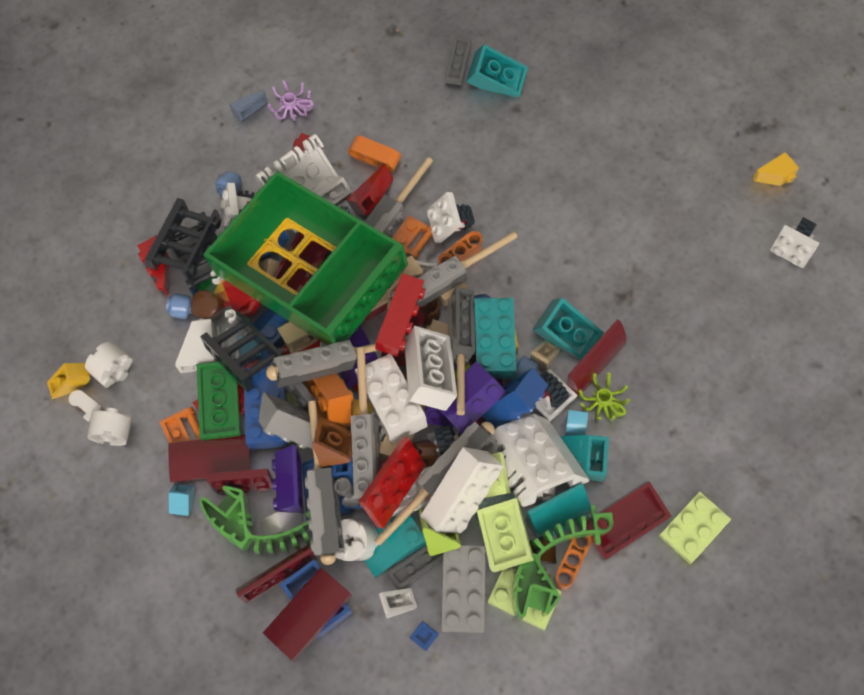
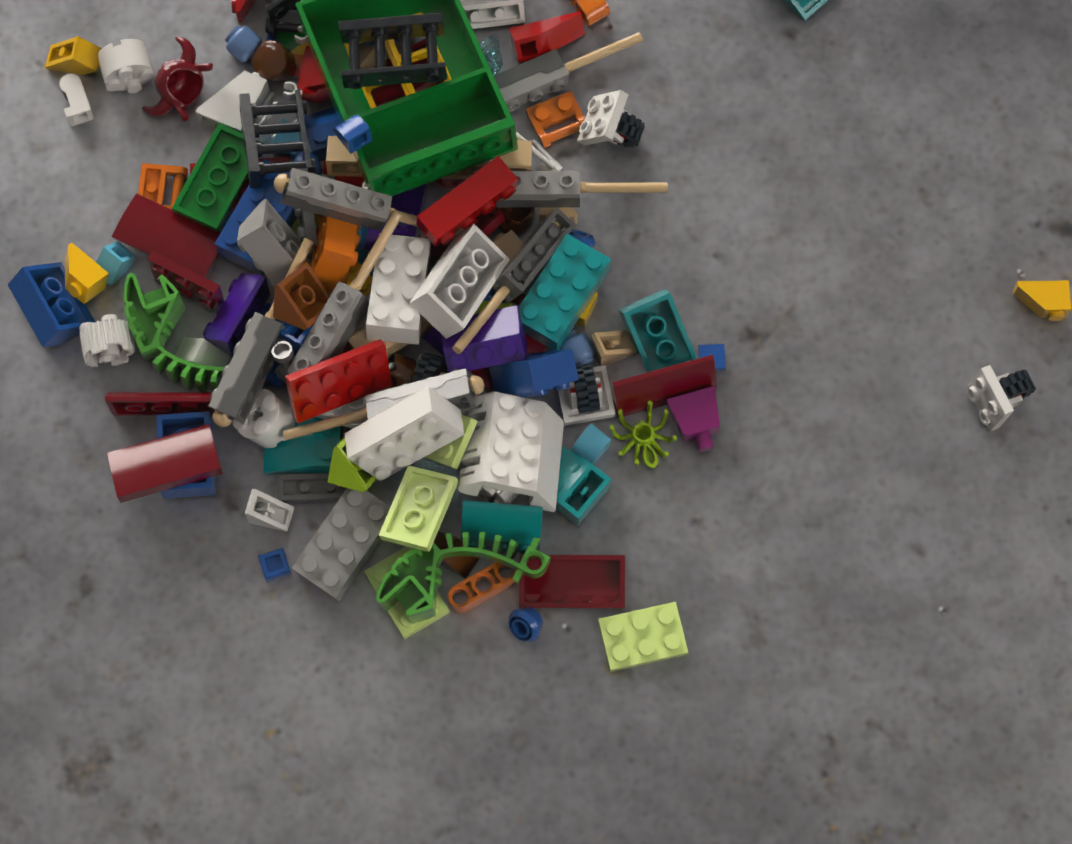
camera: 30 degrees right, 5 degrees up
white brick [87,408,132,446] -> none
orange beam [438,231,483,265] -> none
none -> blue slope [8,262,96,348]
none -> yellow slope [64,242,109,304]
none -> white brick [79,314,135,367]
none -> dark red piece [142,36,213,121]
none -> blue brick [333,114,372,154]
none -> black fence [339,13,447,89]
none -> blue cone [508,607,543,642]
none -> magenta torso [666,386,720,452]
none -> blue tile [698,344,726,371]

